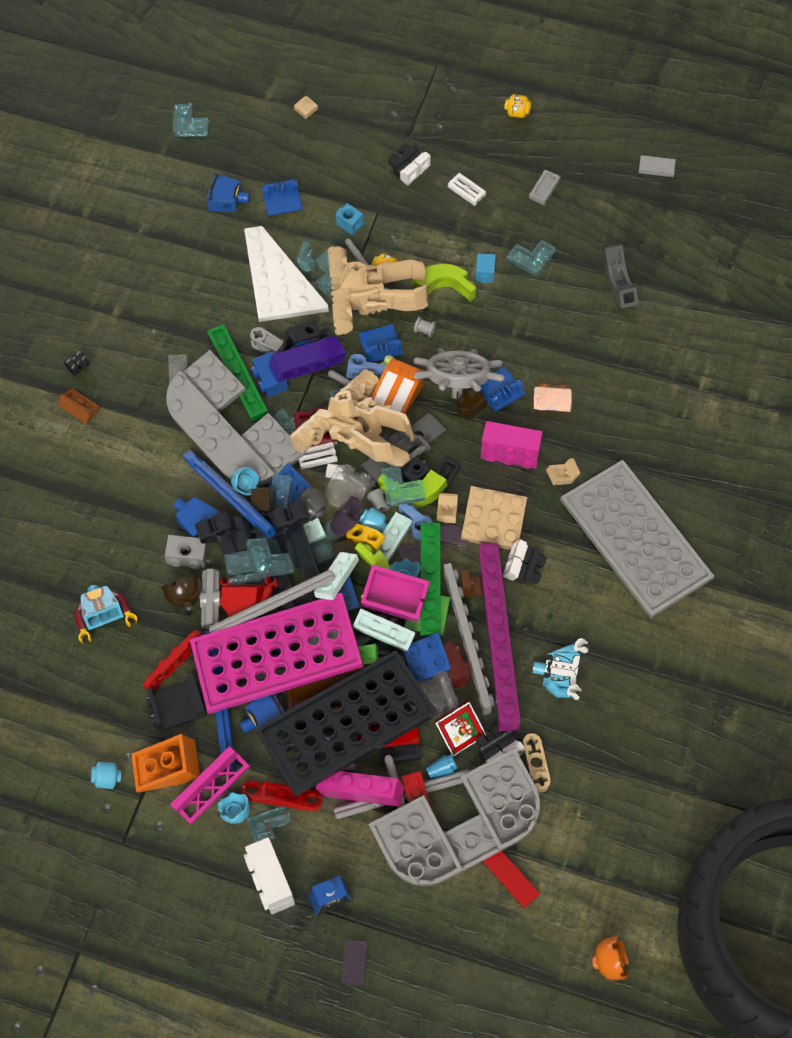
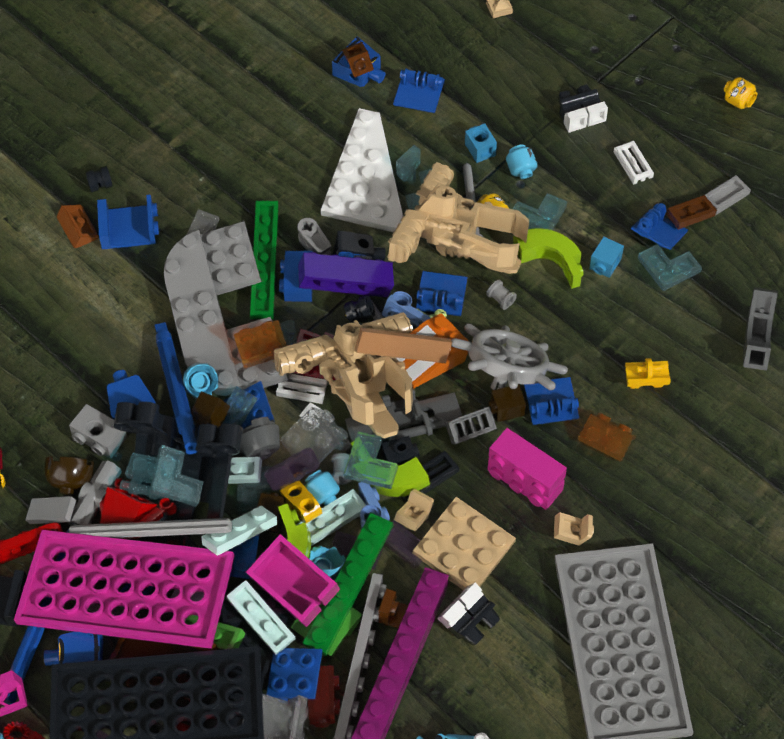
camera: 25 degrees right, 5 degrees down
none -> light grey tile [26,496,76,524]
none -> blue panel [97,195,159,249]
none -> clear orange bracket [234,320,287,369]
none -> reddish brown bracket [342,42,374,77]
none -> black wheel [344,295,375,323]
none -> medium nougat tile [355,328,452,363]
none -> dark grey slope [444,406,497,444]
none -> medium azure head [506,145,537,179]
none -> clear light blue plate [513,193,567,230]
none -> yellow hips [625,358,671,389]
none -> blue hinge [631,203,688,250]
none -> reddish brown plate [666,195,717,229]

